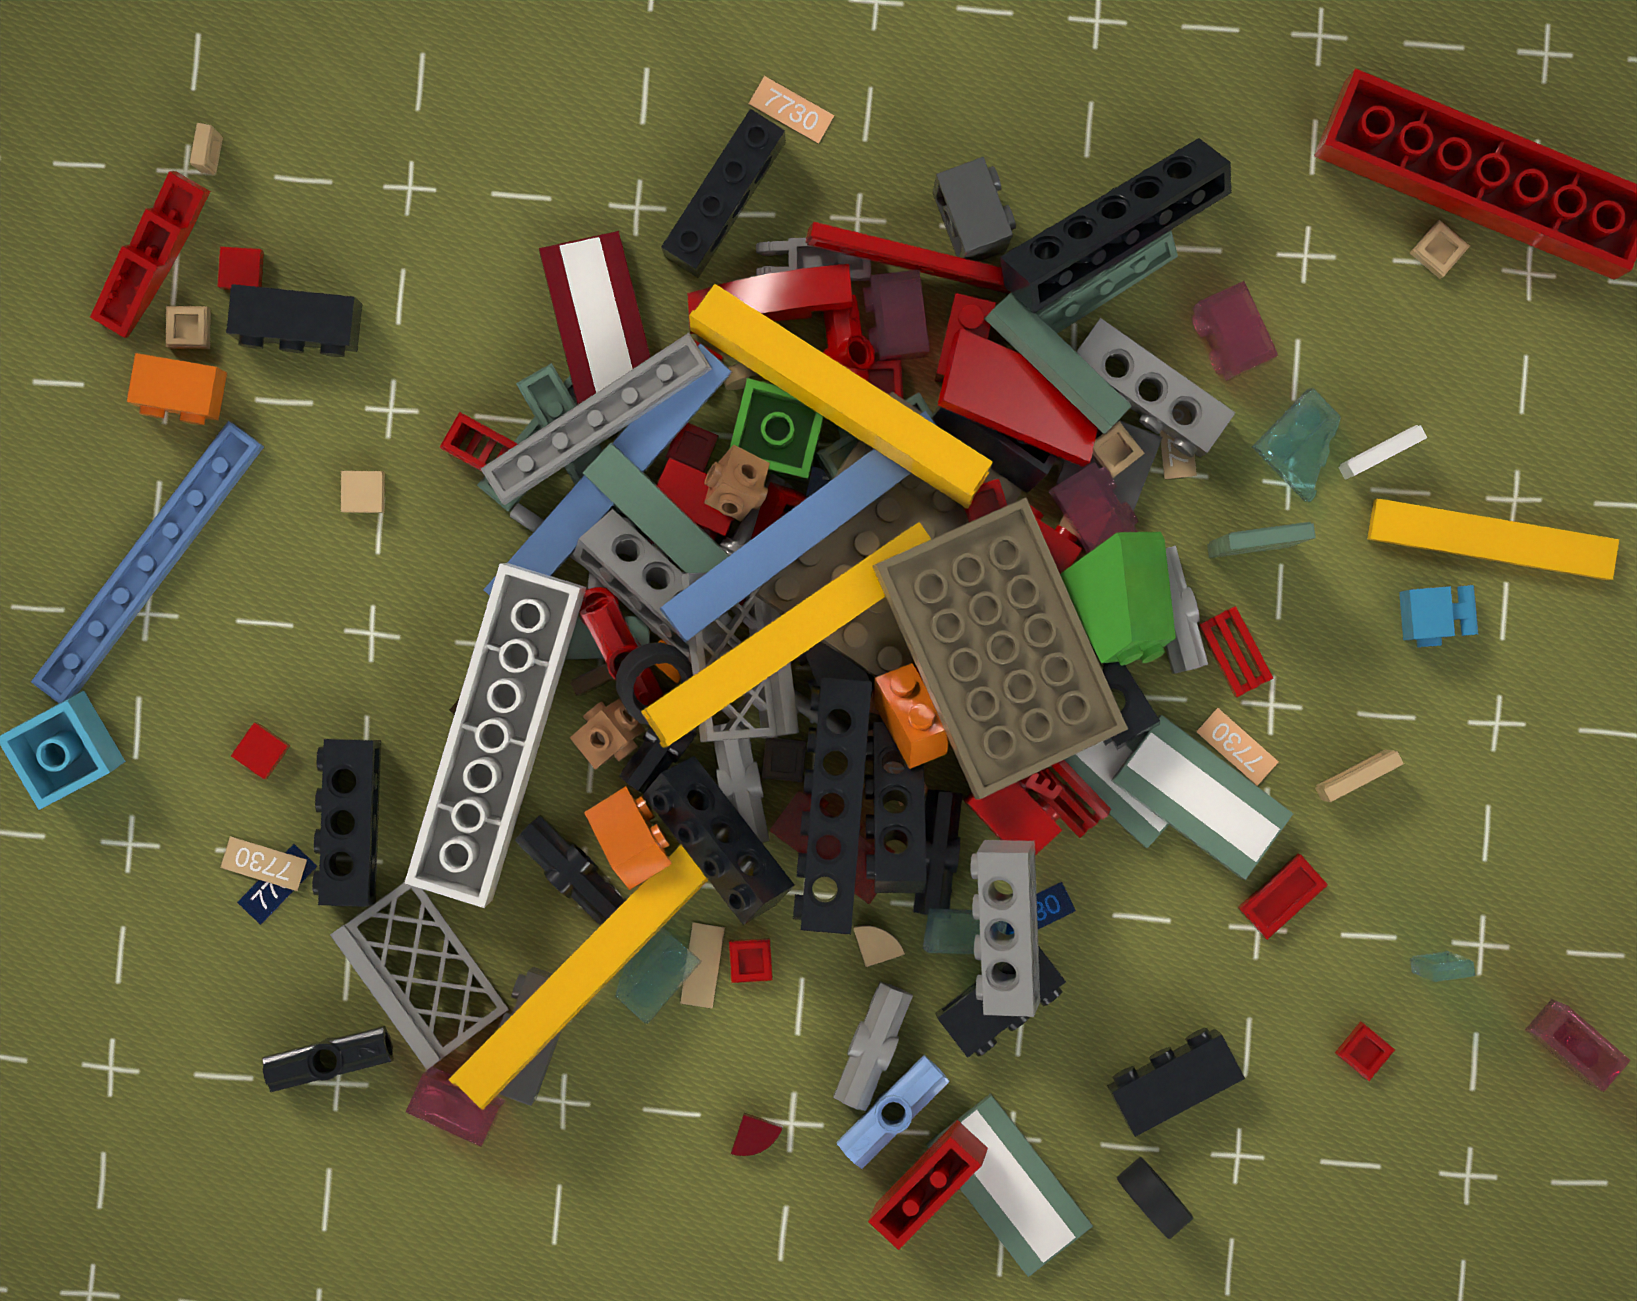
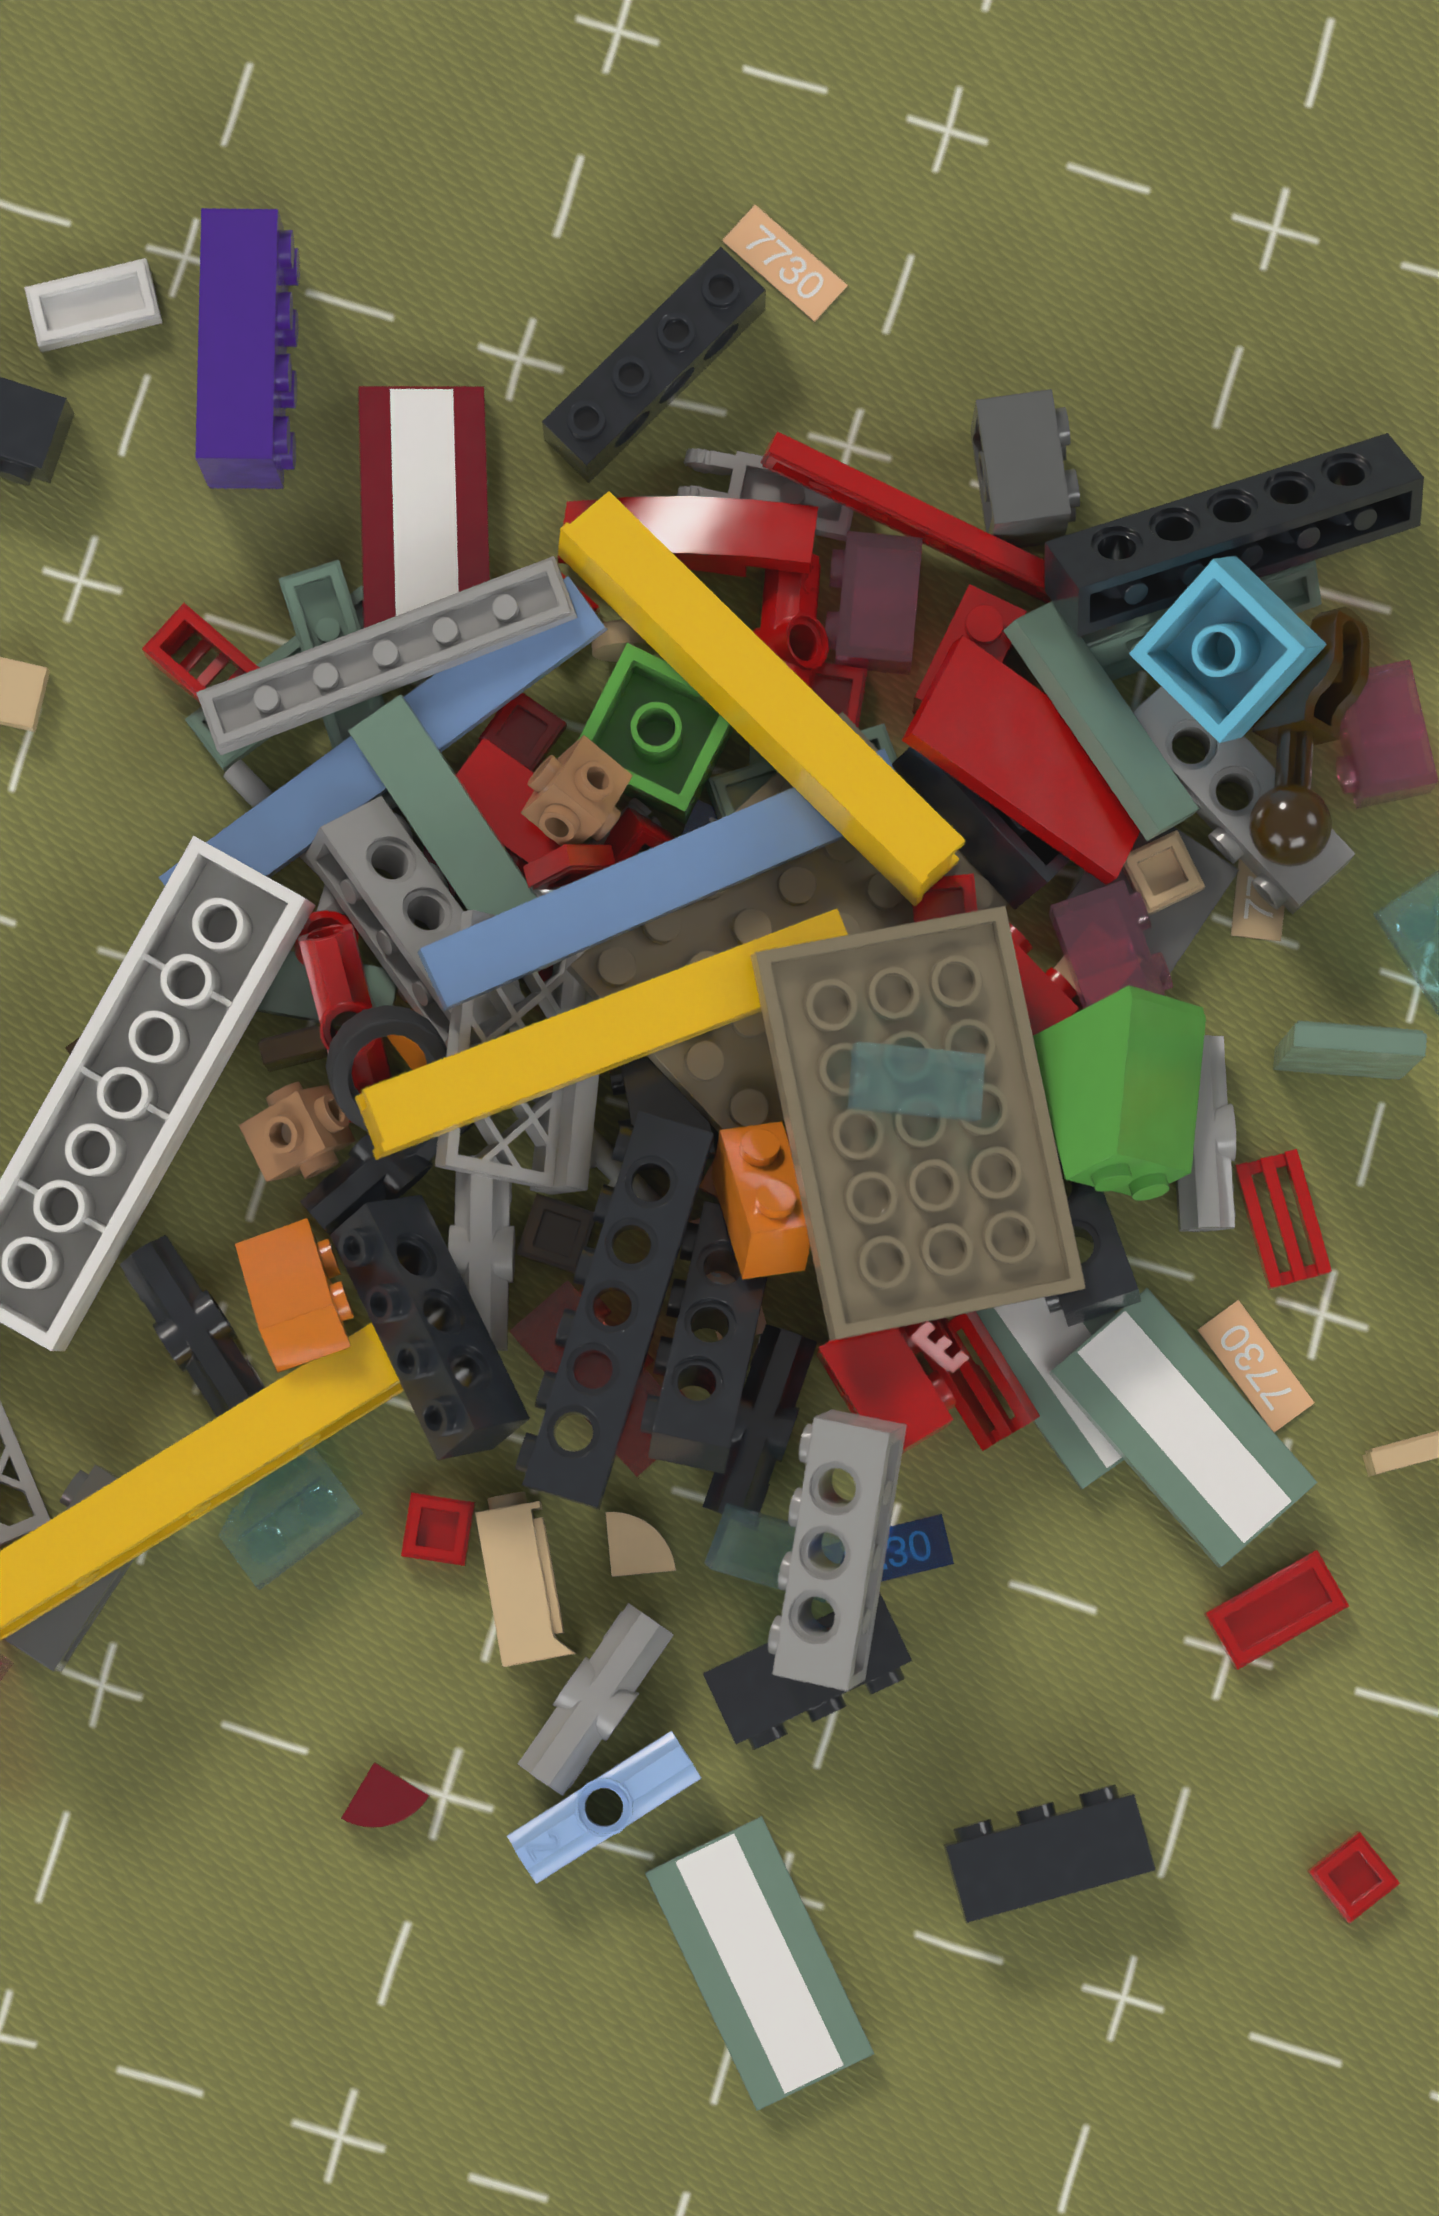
camera: 15 degrees right, 5 degrees down
tan sticker [680,923,725,1008] -> none
red brick [868,1120,988,1250] -> none
black tyre [1117,1157,1193,1239] -> none
none -> white tile [24,258,163,352]
none -> dark purple brick [195,208,300,489]
none -> tan window [475,1492,576,1667]
none -> red tile [523,844,616,890]
none -> clear light blue tile [848,1042,985,1122]
none -> medium azure brick [1129,556,1327,743]
none -> dark brown piece [1249,607,1370,867]

